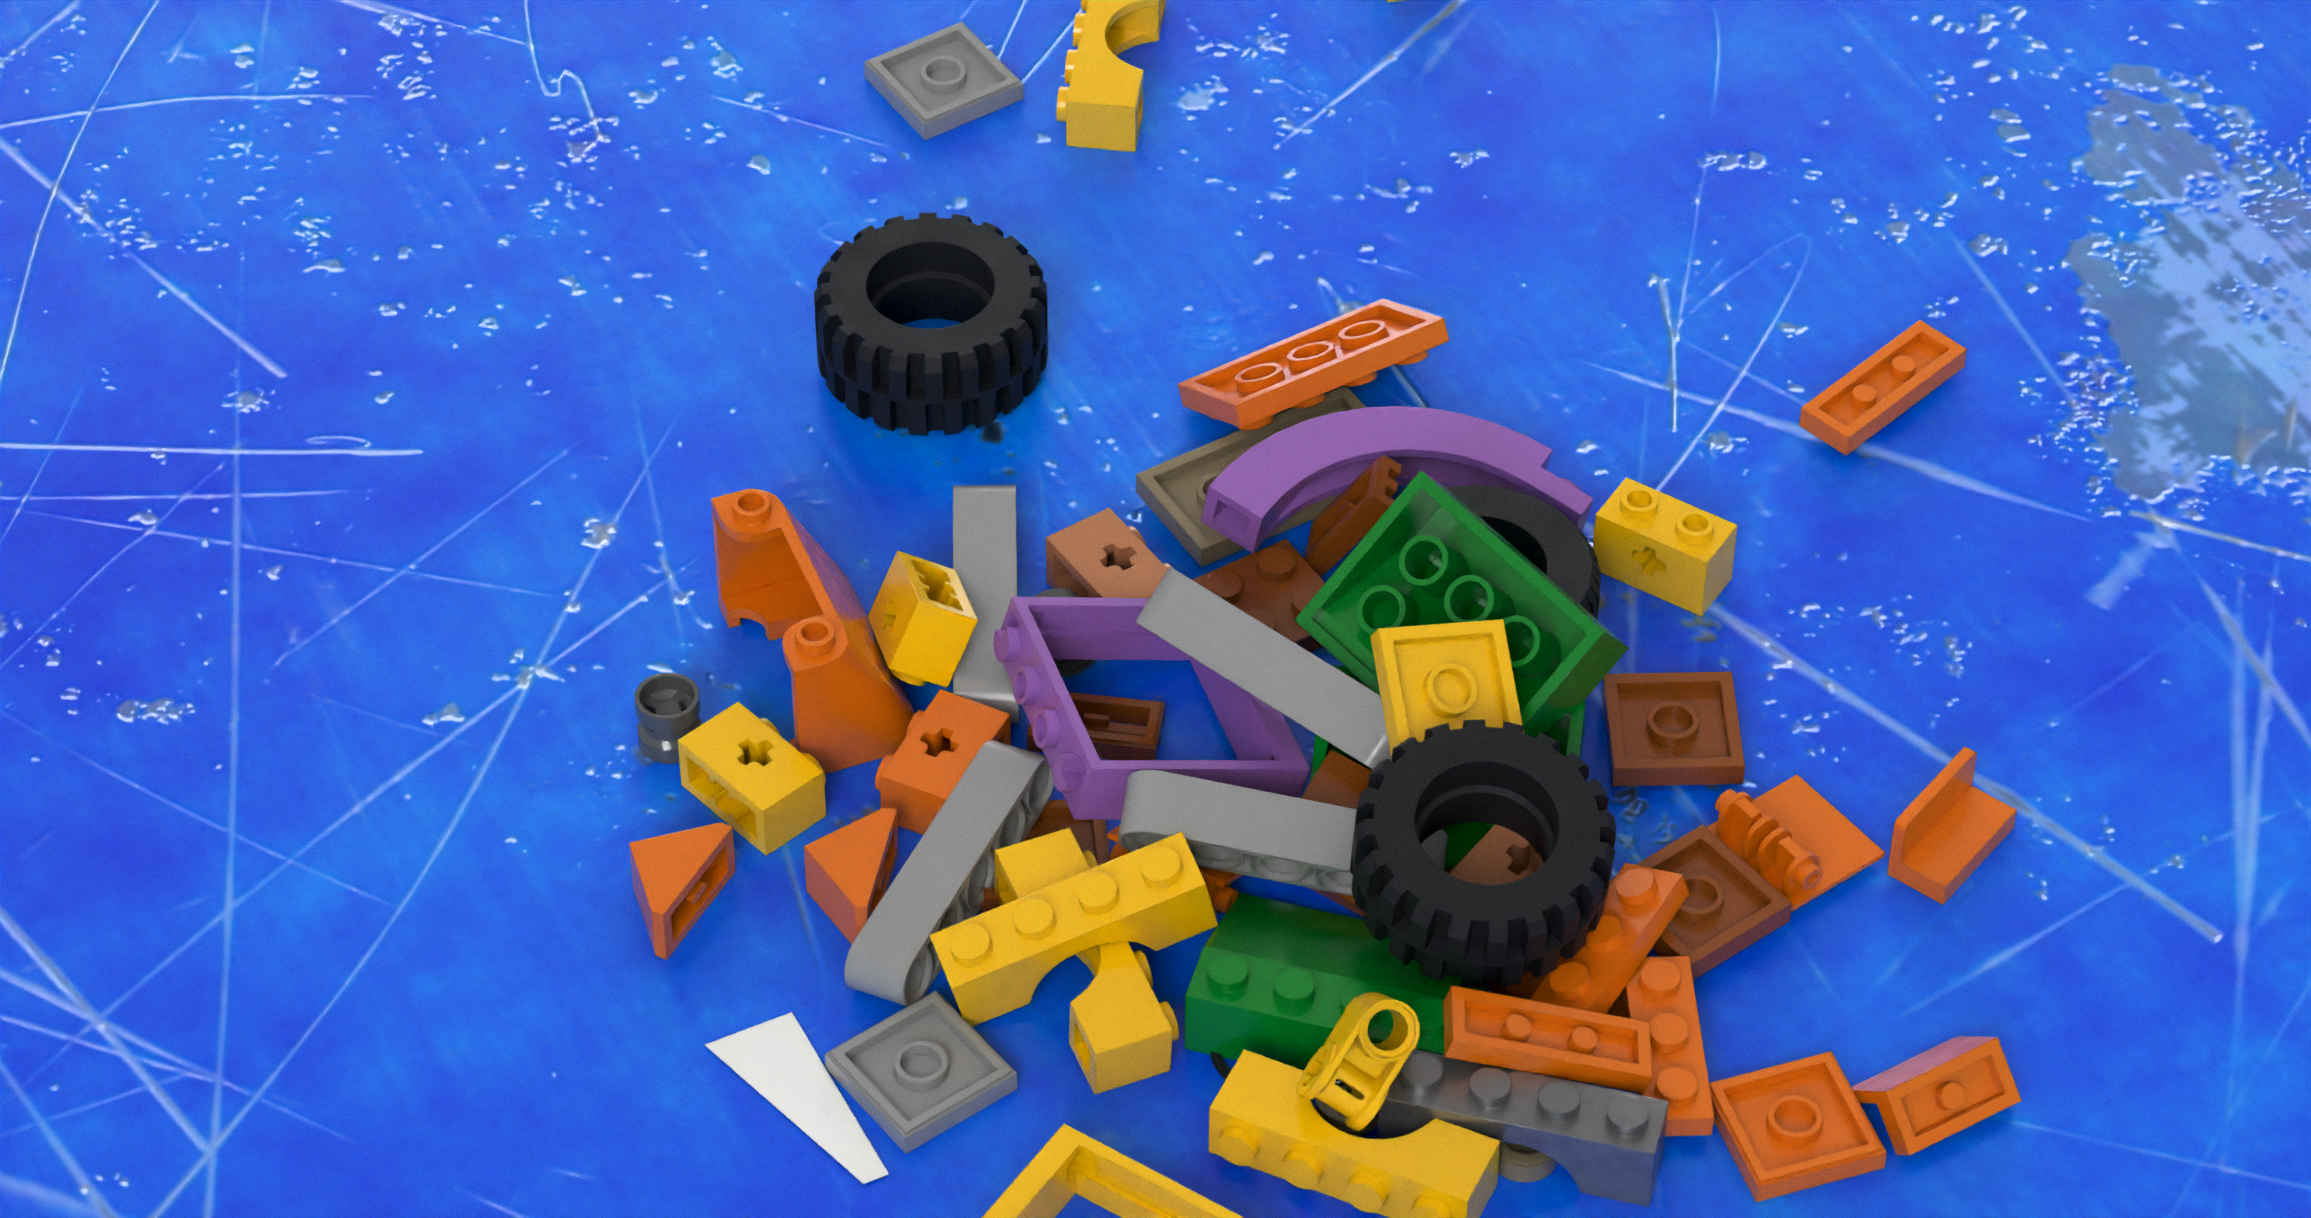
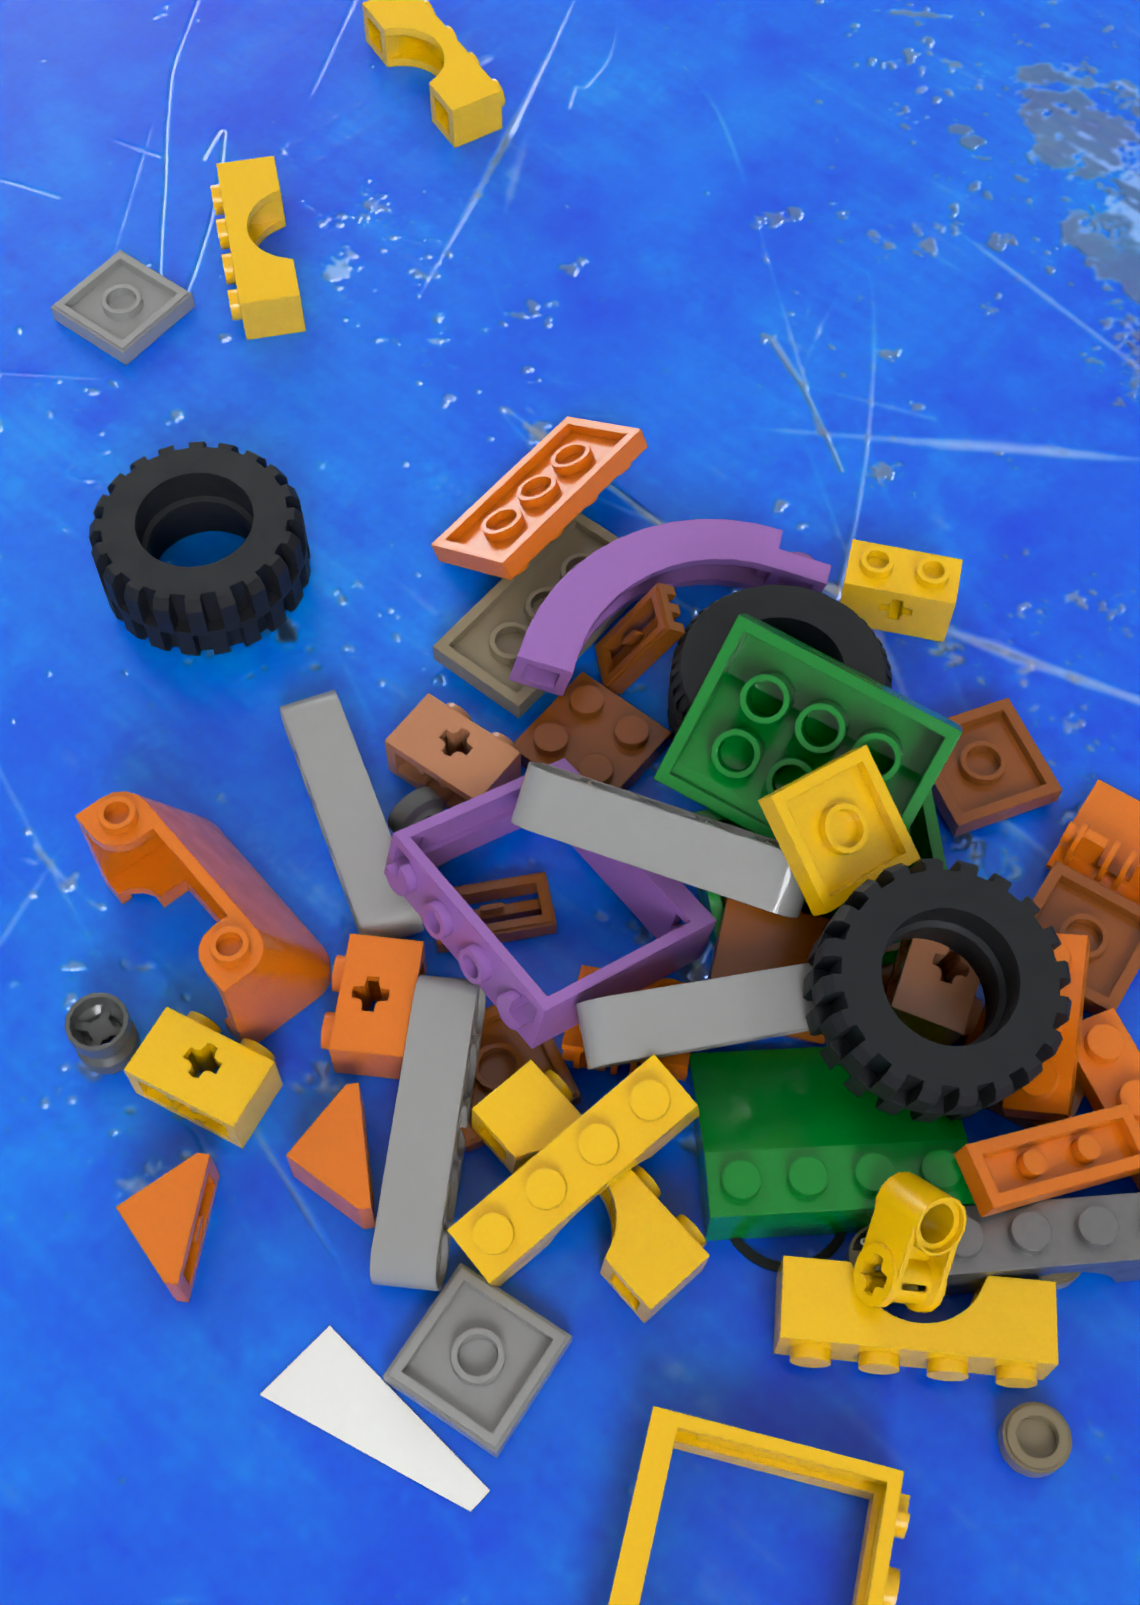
camera: 20 degrees left, 15 degrees up
yellow brick [867,550,978,688] -> none
orange plate [1799,320,1967,455] -> none

